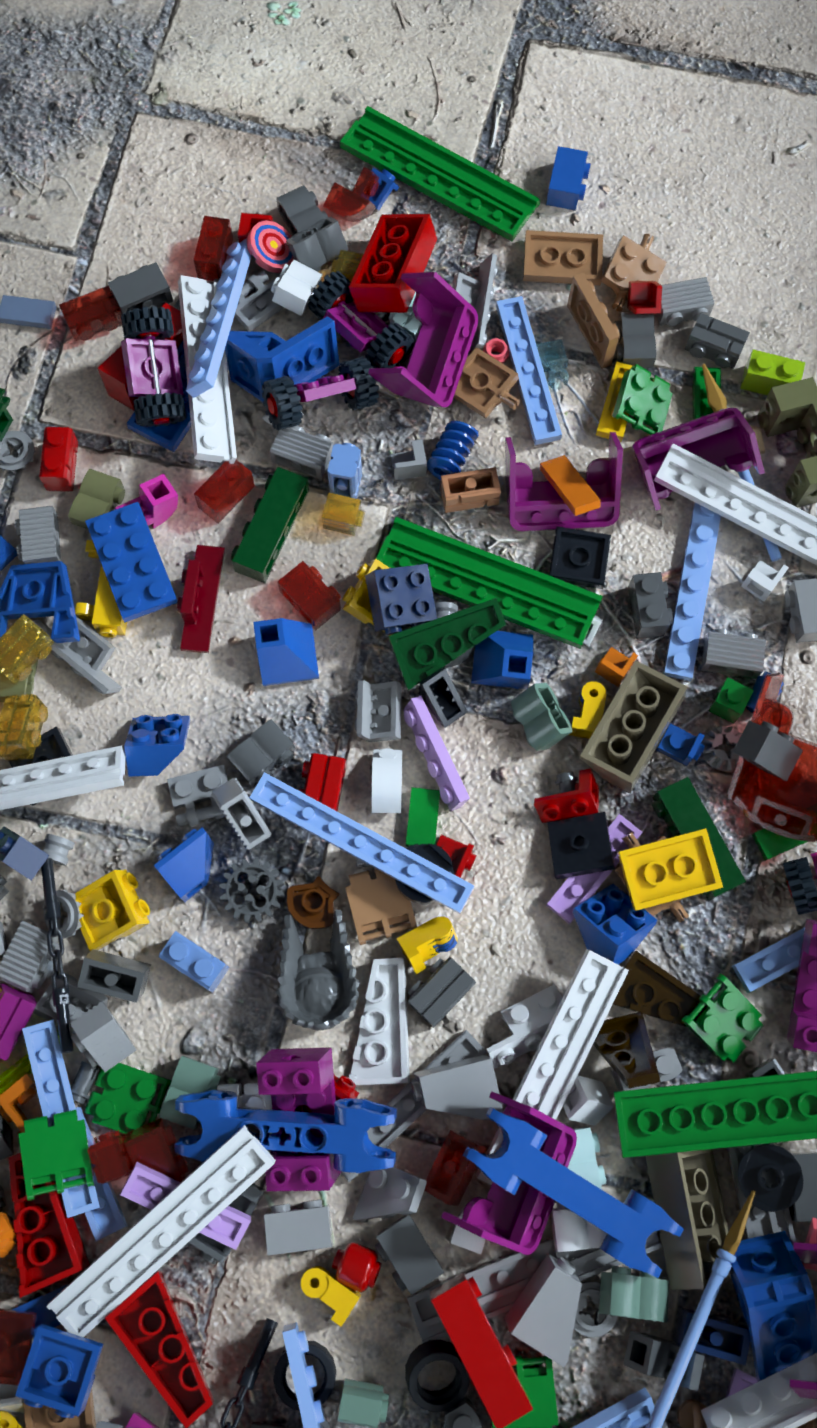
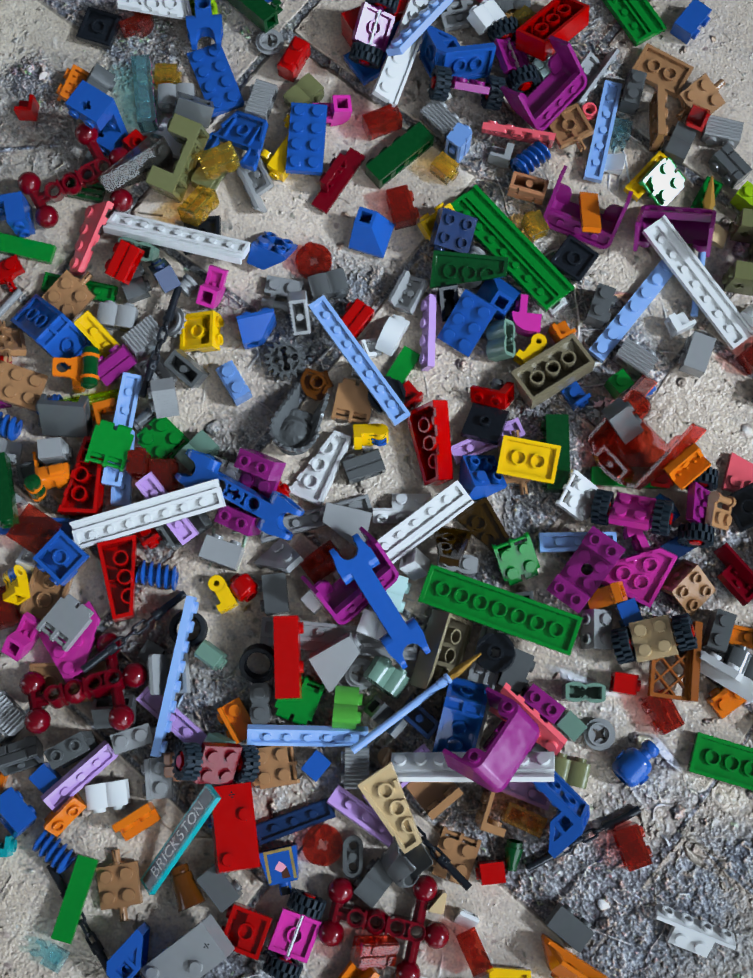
camera: 25 degrees right, 5 degrees up
none -> red bracket [135,528,163,550]
none -> blue piece [135,560,179,591]
none -> dark pink brick [196,264,229,309]
none -> clear red plate [295,242,332,279]
none -> bright green brick [332,685,363,730]
none -> white slope [358,338,382,359]
none -> red wedge [407,400,453,486]
none -> blue plate [437,289,498,357]
none -> coral wing [481,120,556,148]
none -> dark pink brick [510,294,542,337]
none -> clear yellow brick [521,209,549,242]
none -> white plate [555,469,598,521]
none -> white slope [604,153,626,176]
none -> dark grey brick [618,69,647,115]

